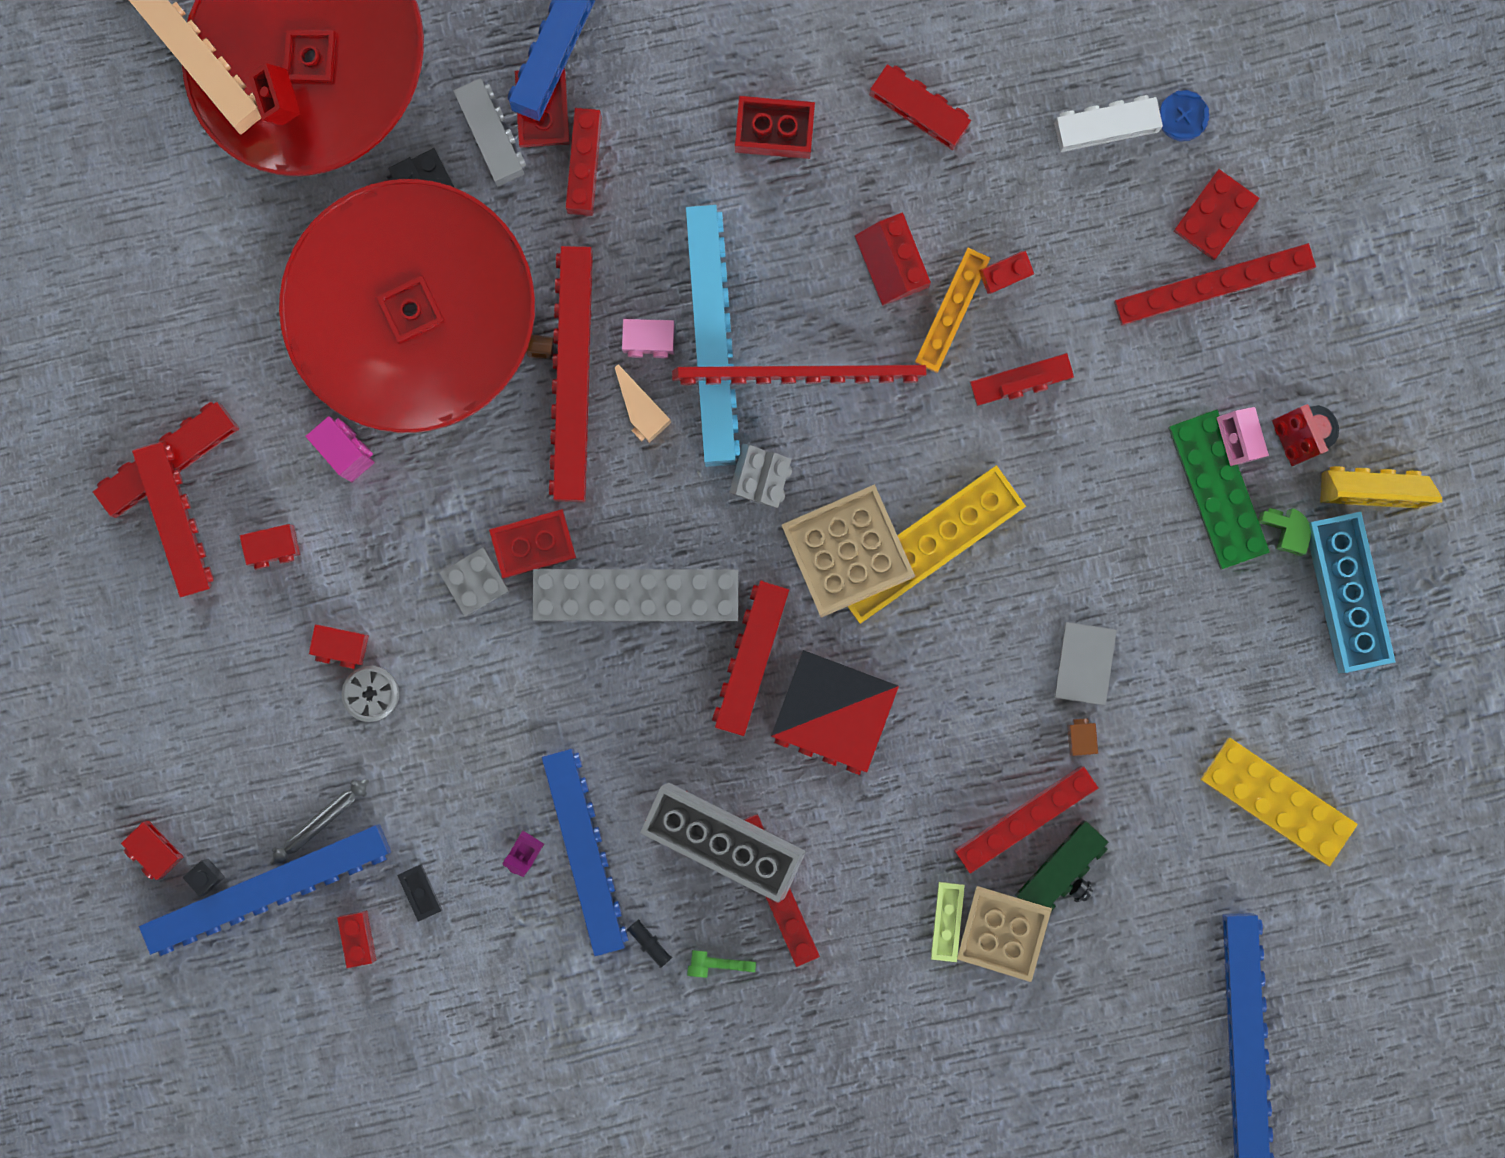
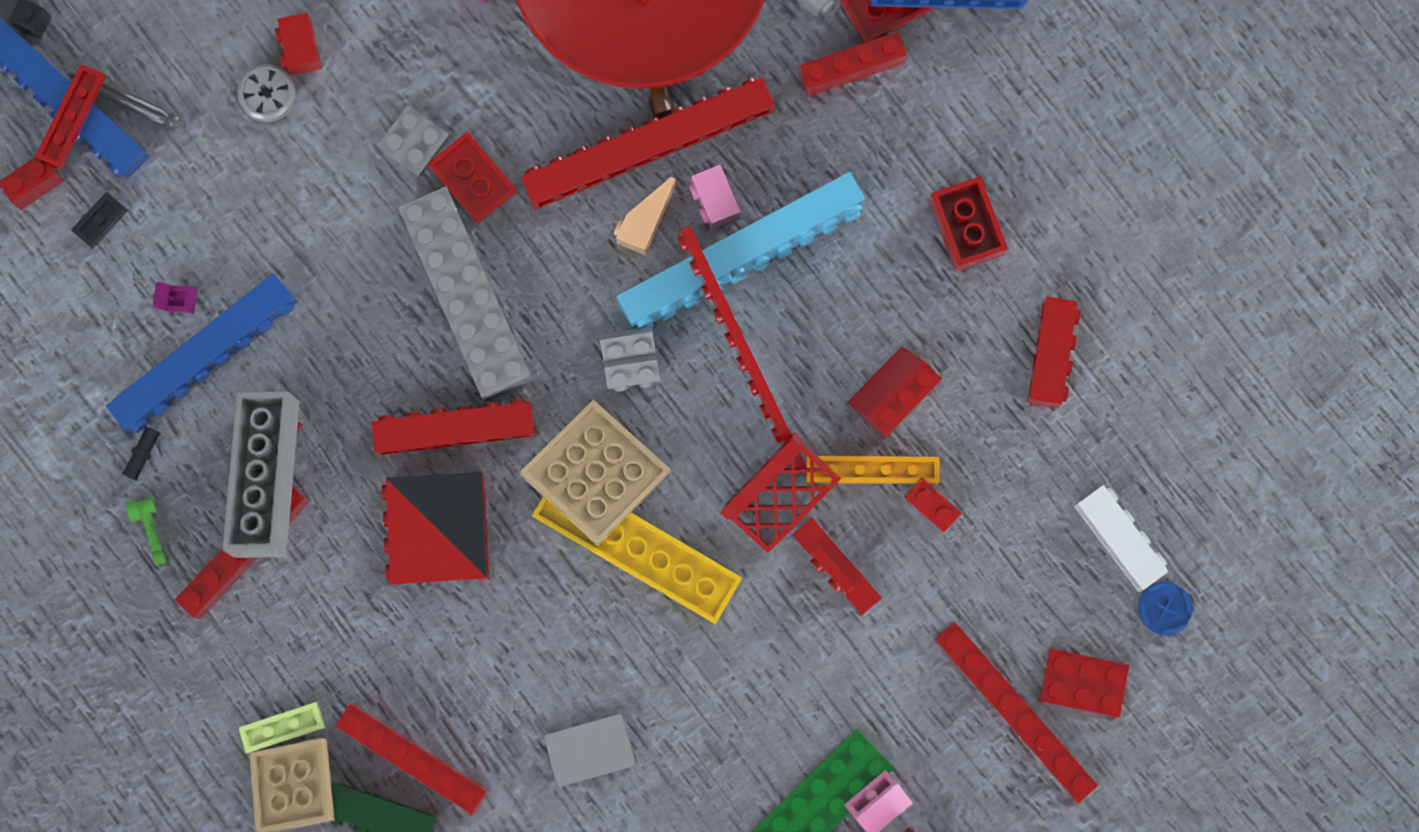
camera: 60 degrees right, 5 degrees down
dark orange brick [1067,718,1098,756] -> none
none -> red plate [35,64,107,170]
none -> red fence [720,432,841,553]

